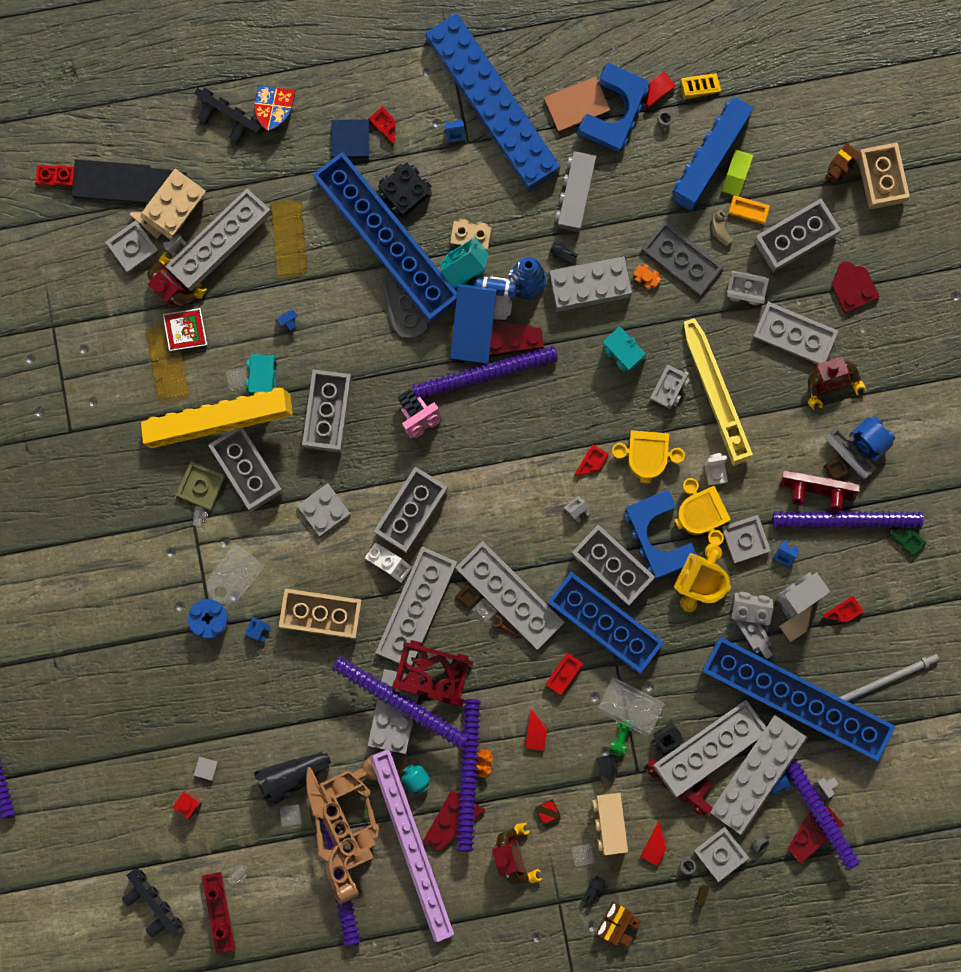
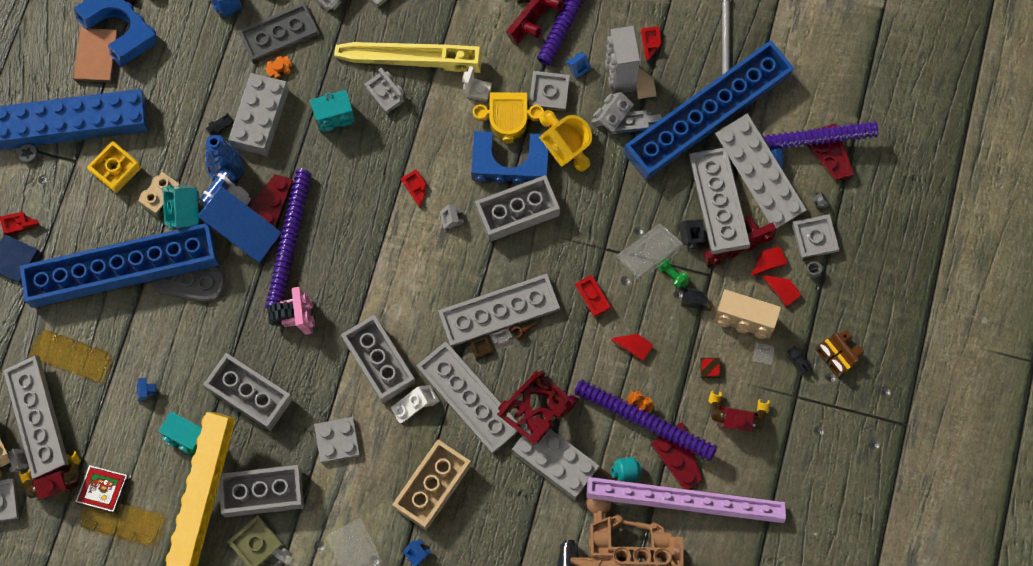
camera: 65 degrees left, 10 degrees down
clear plate [226,367,247,391] -> none
dark purple piece [332,656,468,749] -> none
black brick [378,162,432,218] -> none
blue tile [445,119,466,143] -> none
blue brick [547,572,664,674] -> none
light grey brick [555,151,596,233] -> none
yellow piece [612,430,685,483] -> none
dark brown tile [695,884,709,906] -> none
light grey tile [813,777,839,800] -> none
none -> dark grey tile [18,144,38,164]
none -> yellow brick [87,141,141,193]
none -> red slope [751,246,787,276]

